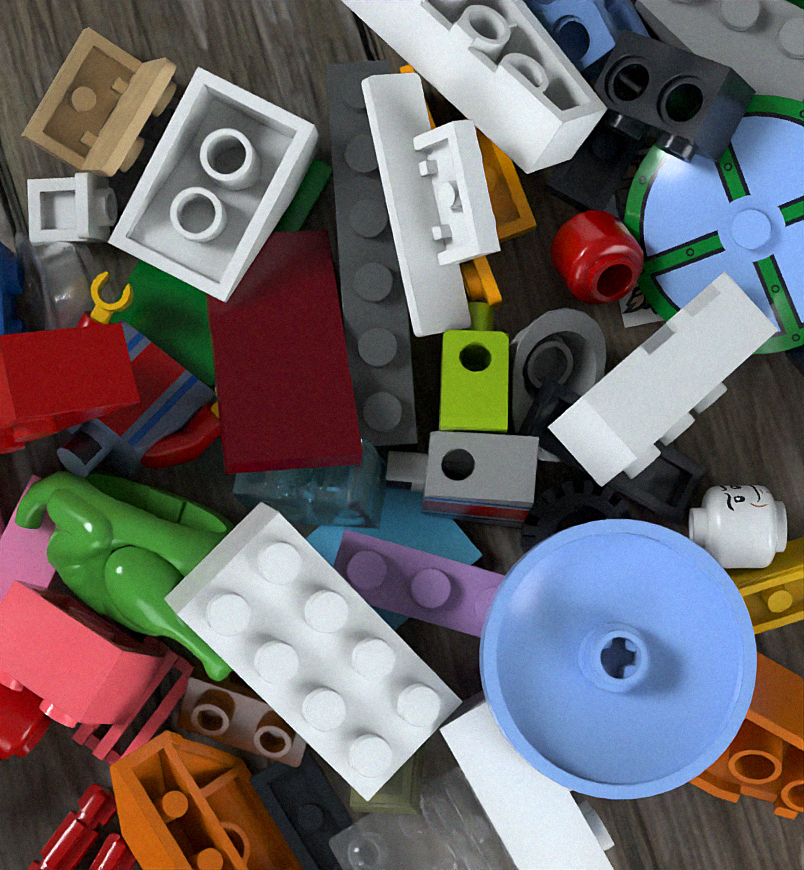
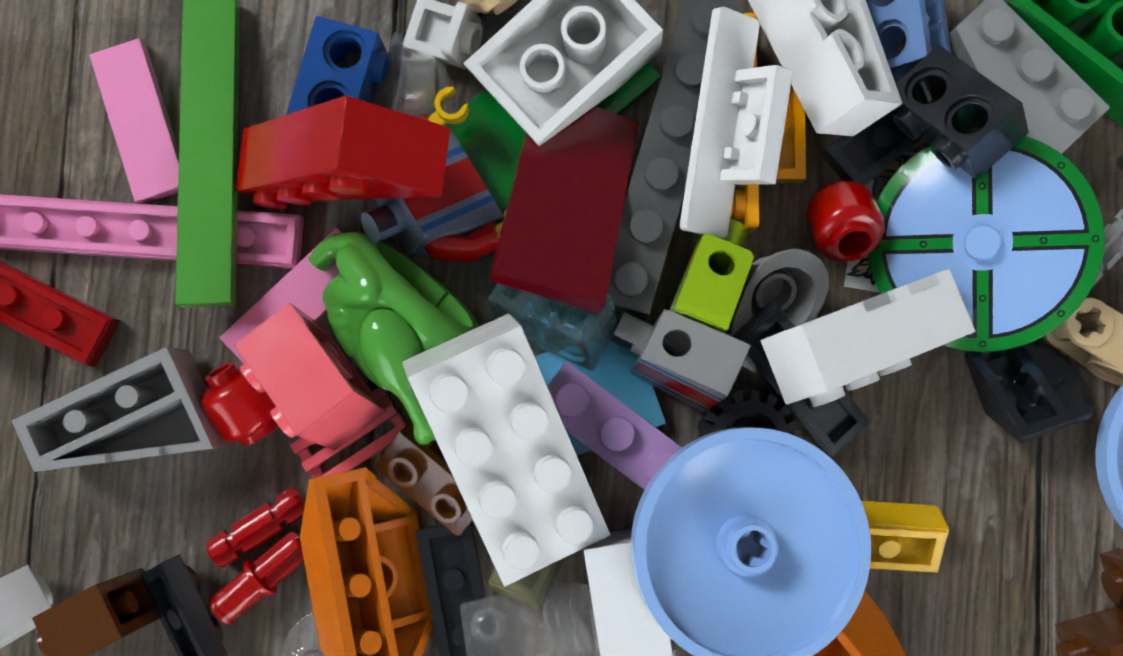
camera: 20 degrees right, 0 degrees up
white head [689,485,787,568] -> none

